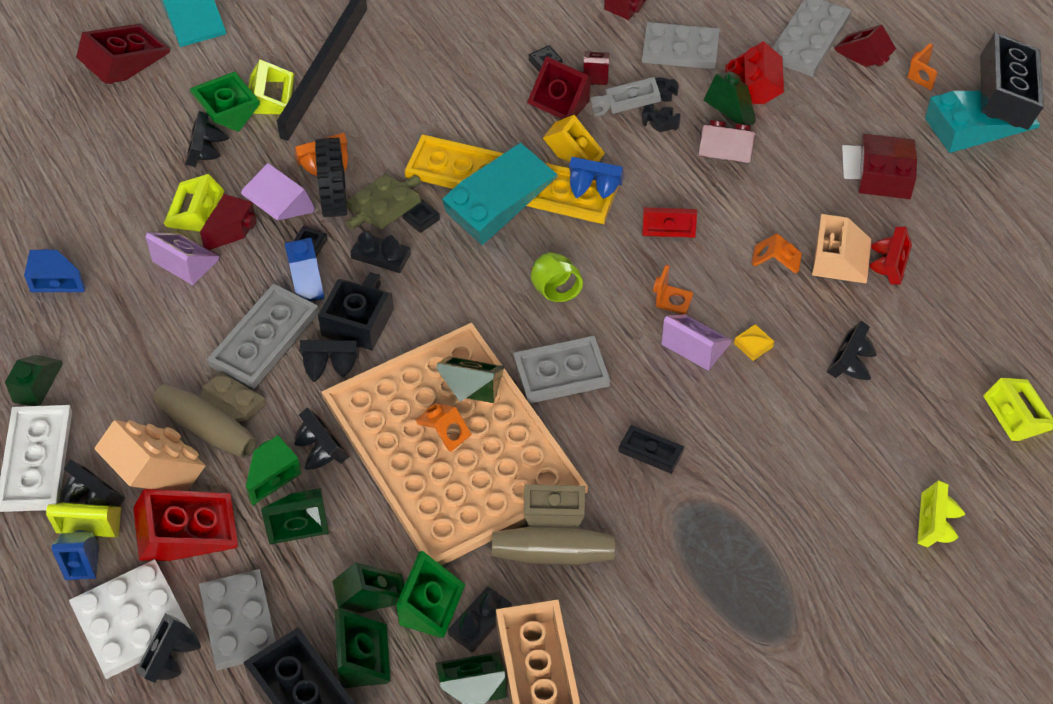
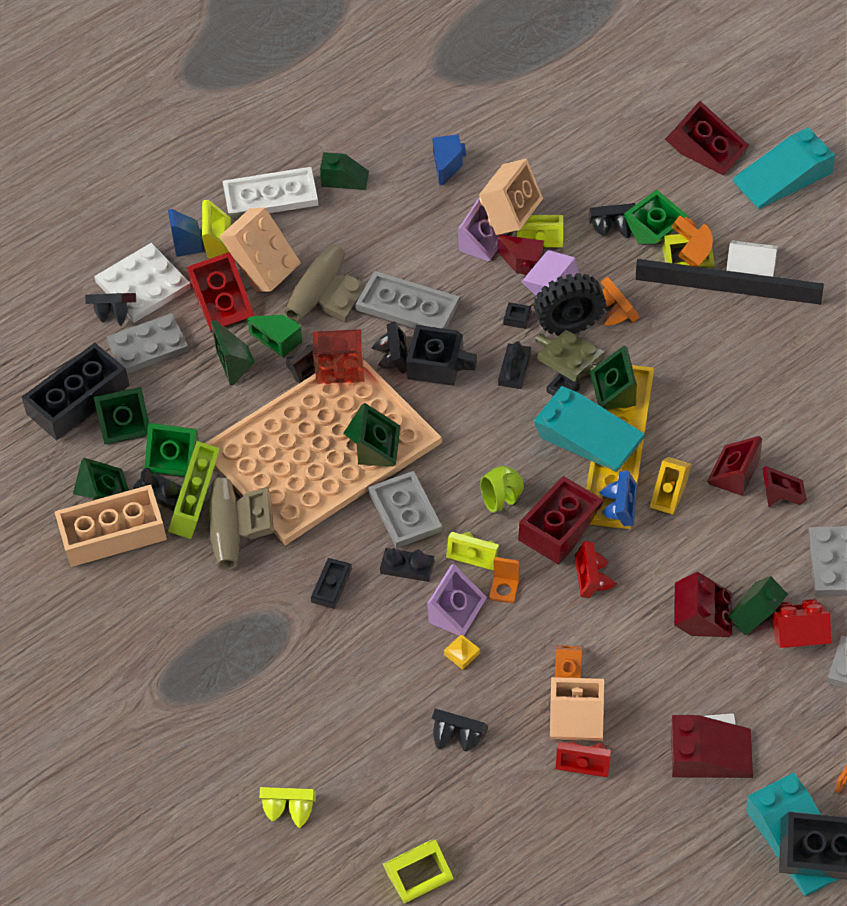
camera: 85 degrees right, 0 degrees up
slope [284,238,325,302] -> none
dark green slope [332,562,404,613] -> none
orange bracket [415,403,472,452] -> none
tile [529,45,563,72] -> none
light grey plate [590,77,661,117] -> none
black helmet [641,77,680,132] -> none
none -> lime slope [168,441,220,539]
none -> clear red brick [313,329,364,384]
none -> black tile [380,548,435,582]
none -> neon yellow tile [446,532,499,570]
none -> light nougat brick [479,158,543,235]
none -> dark red slope [518,476,604,565]
none -> dark green slope [590,346,637,410]
none -> orange brick [672,216,713,267]
none -> white slope [726,240,778,277]

